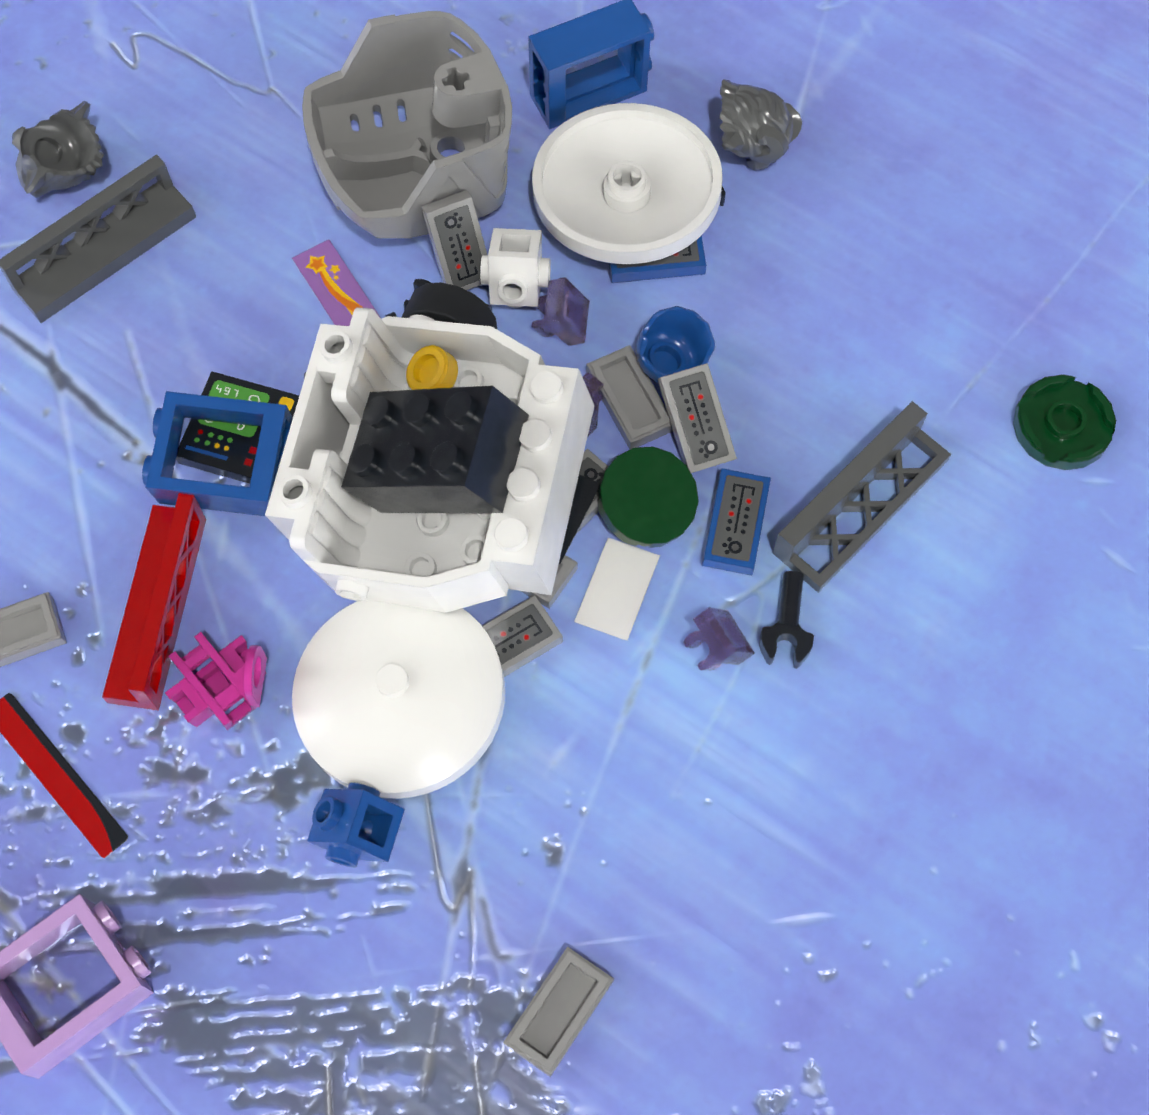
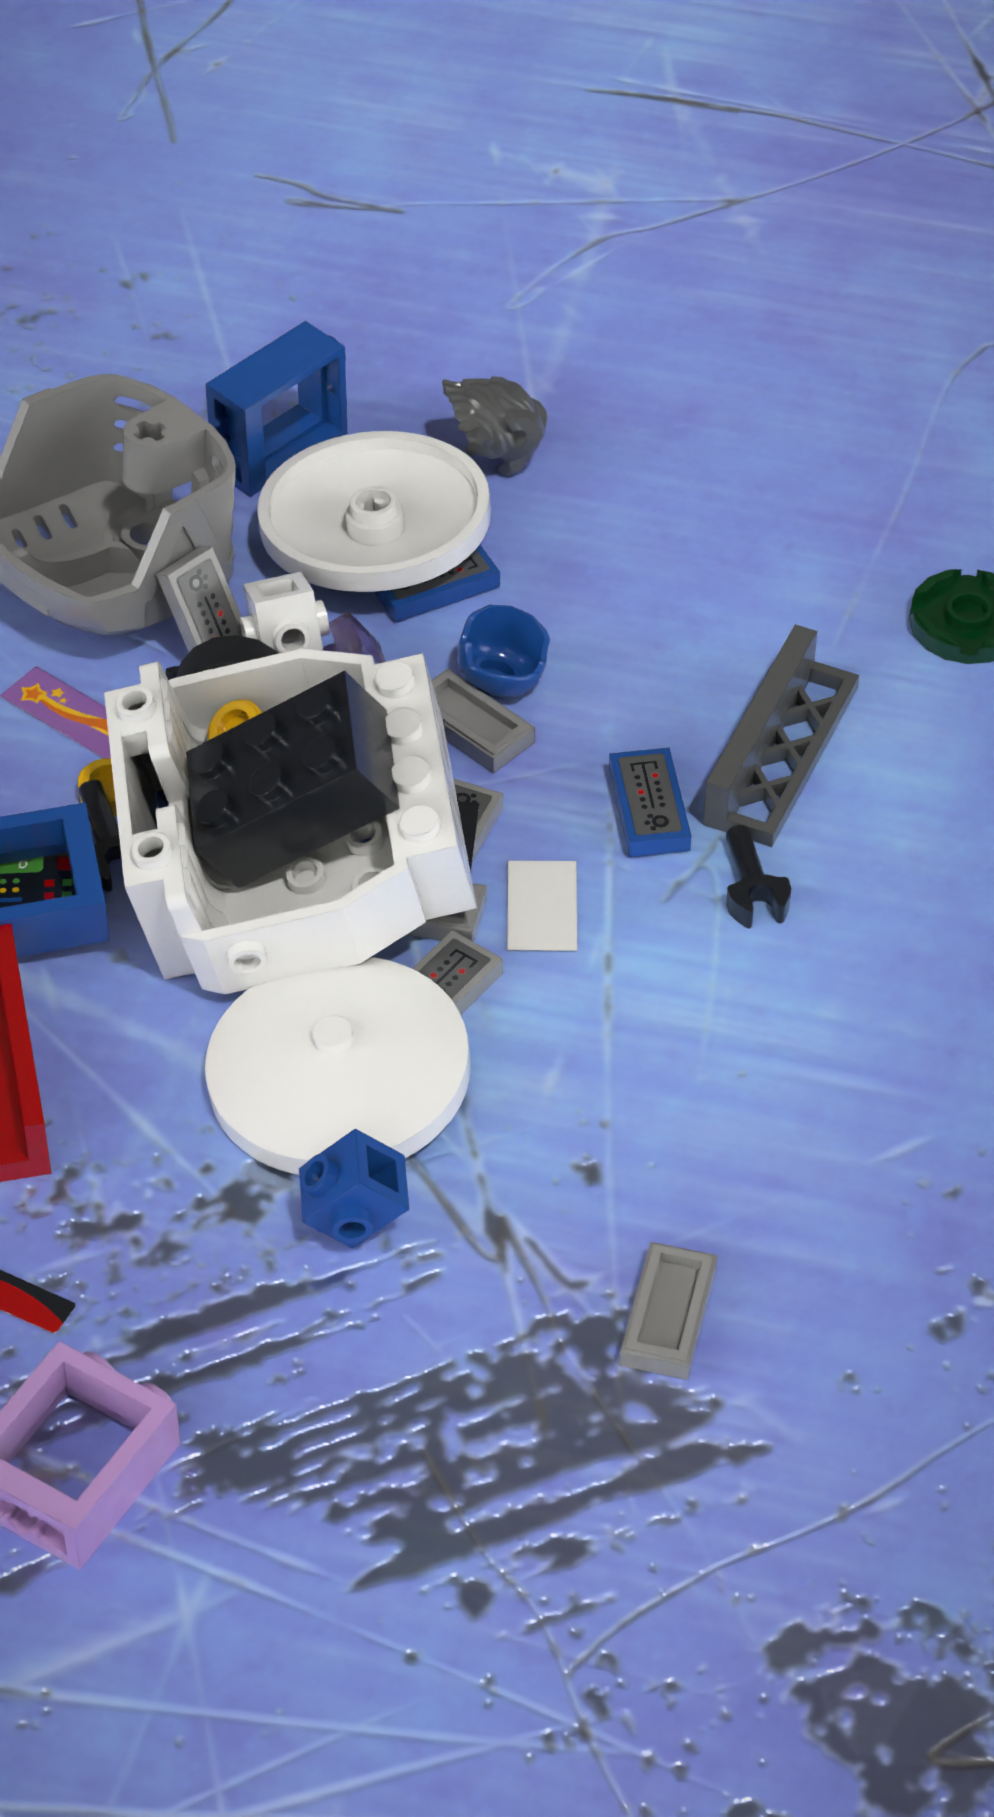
camera: 20 degrees left, 20 degrees down
dark pink piece [165,632,267,730] -> none
dark green tile [597,446,699,548] -> none
tile [658,363,737,473] -> none
clear purple tile [683,607,755,671] -> none

